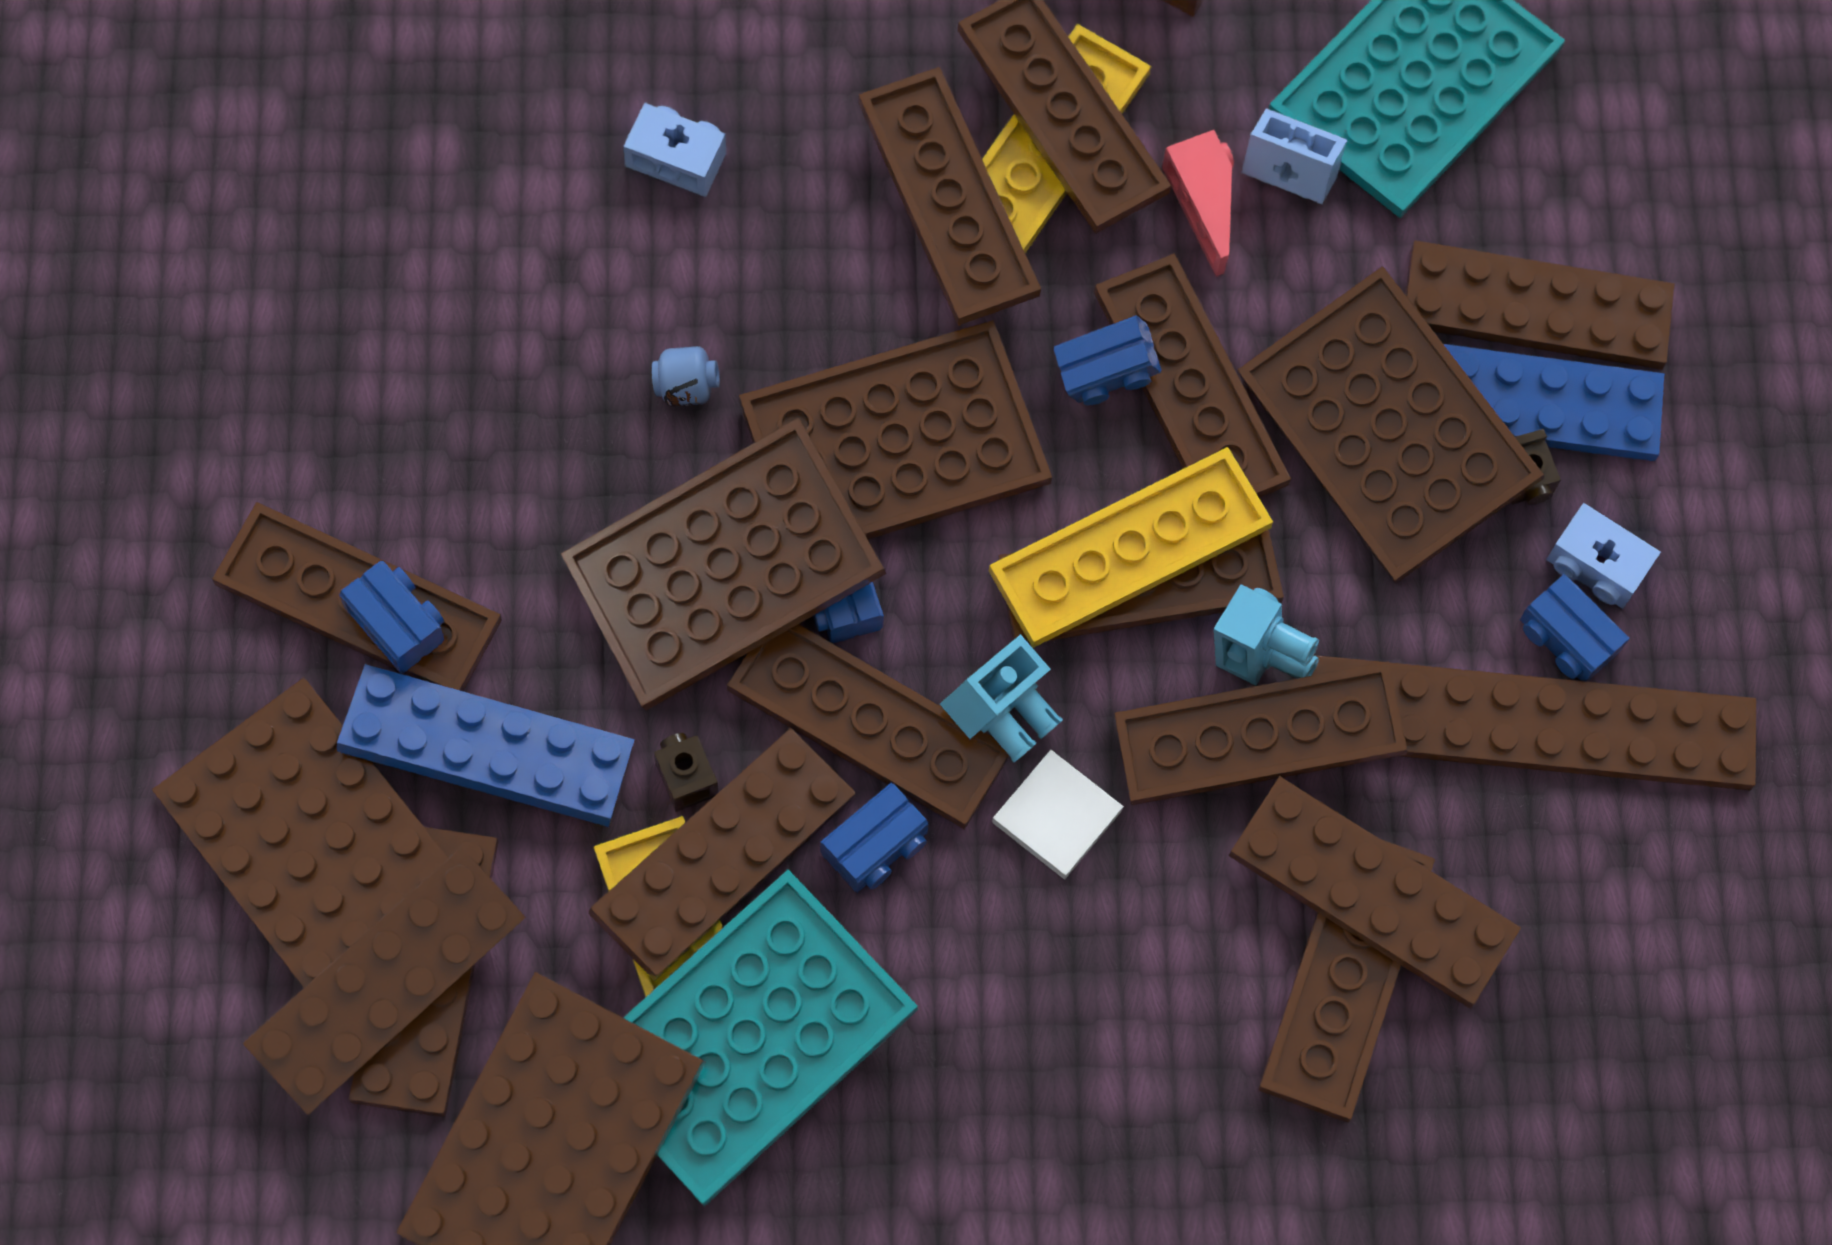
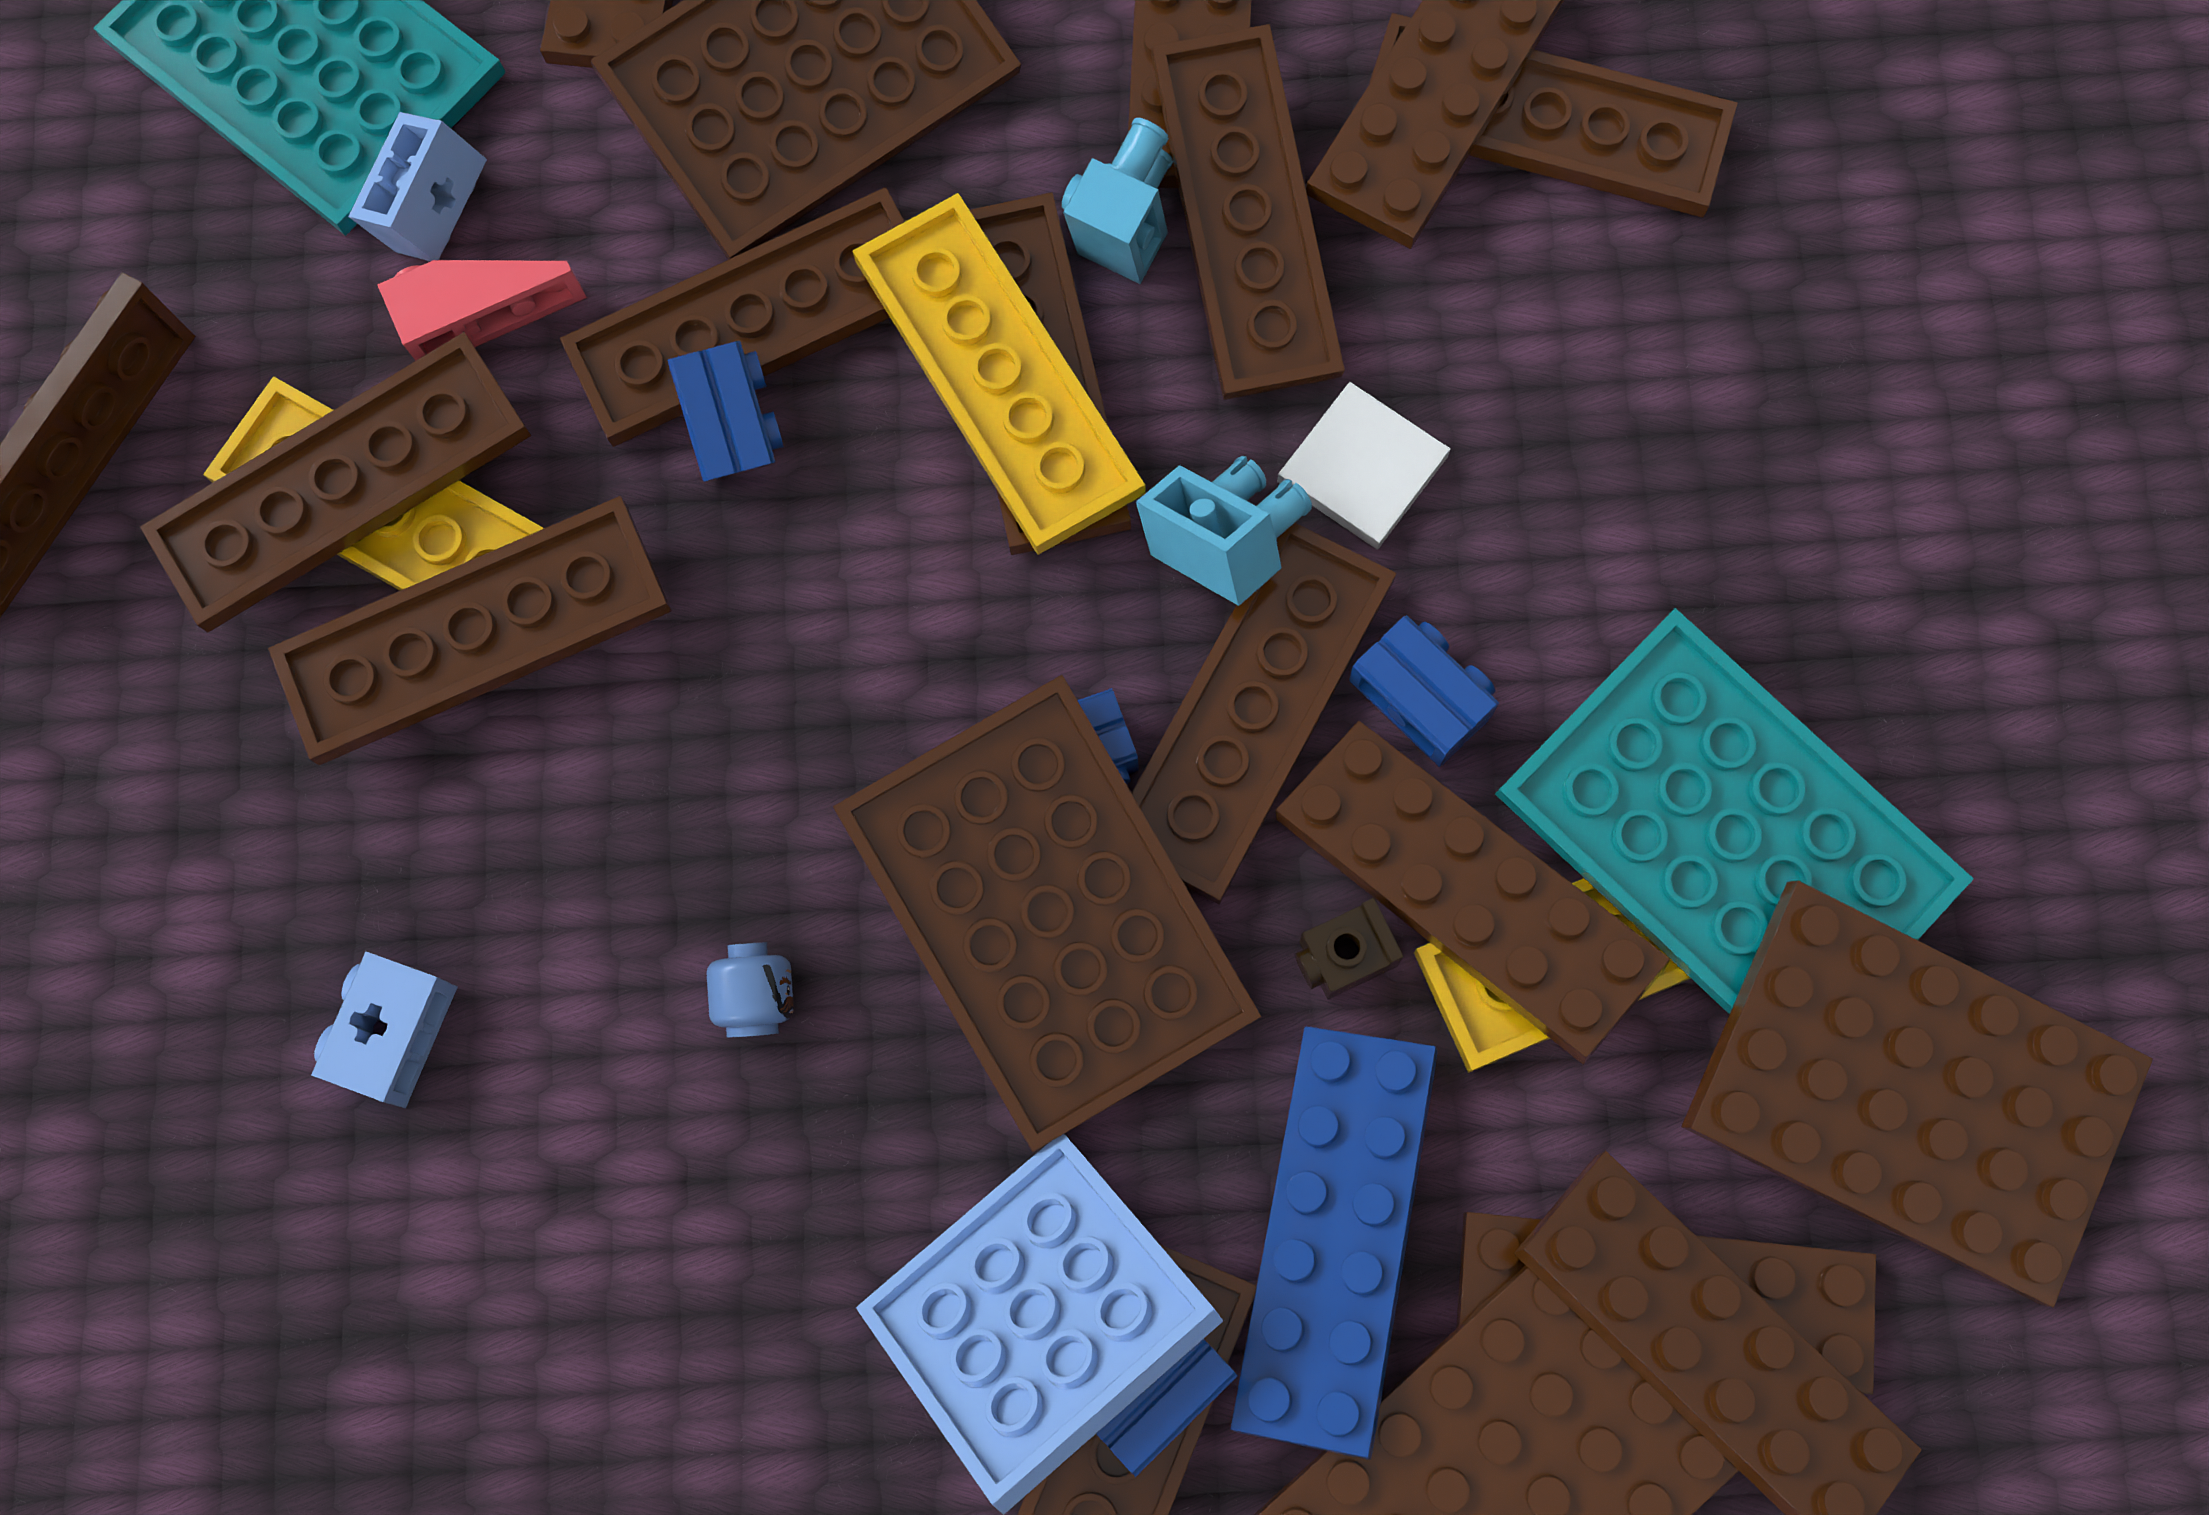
camera: 80 degrees left, 5 degrees up
reddish brown plate [739,320,1052,539] -> none
none -> light blue plate [856,1134,1223,1515]

